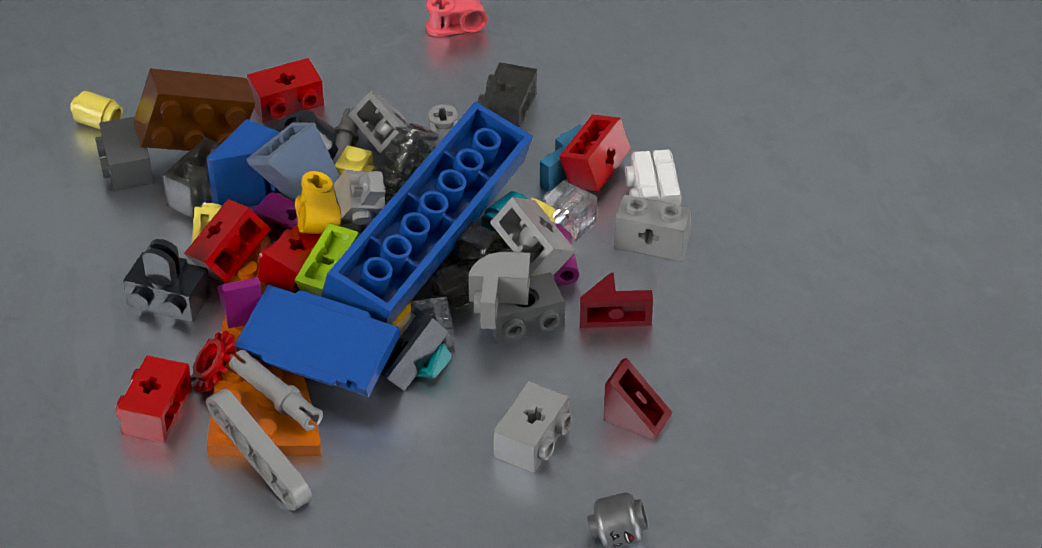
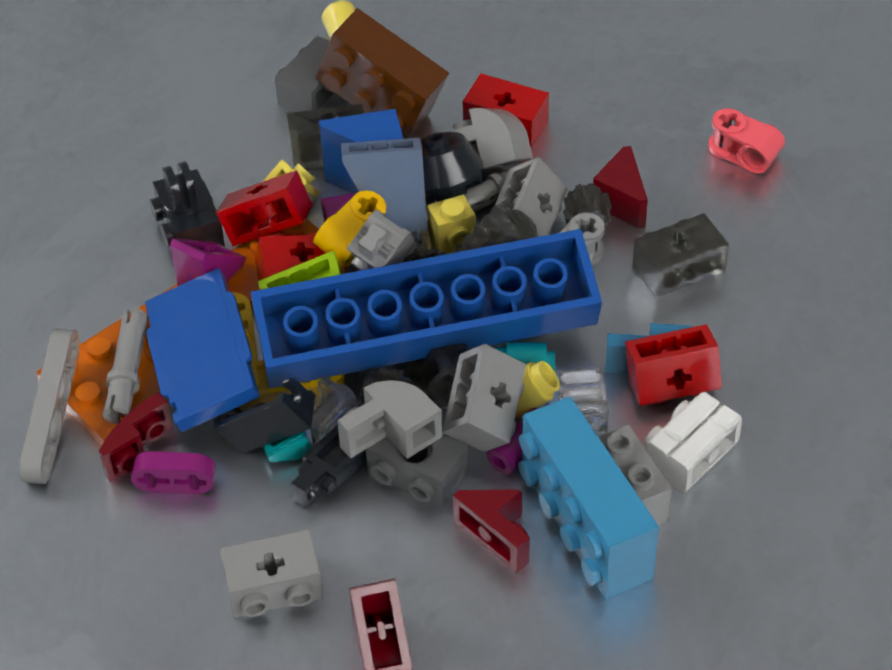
camera: 50 degrees right, 5 degrees up
red brick [115,355,192,443] -> none
red gear [191,331,236,393] -> none
none -> dark red slope [99,392,173,482]
none -> magenta beam [131,451,216,494]
none -> black hinge [291,404,367,507]
none -> light grey brick [449,108,533,169]
none -> dark azure brick [519,396,659,599]
none -> clear smoke gear [563,183,612,228]
none -> dark red slope [592,146,648,228]

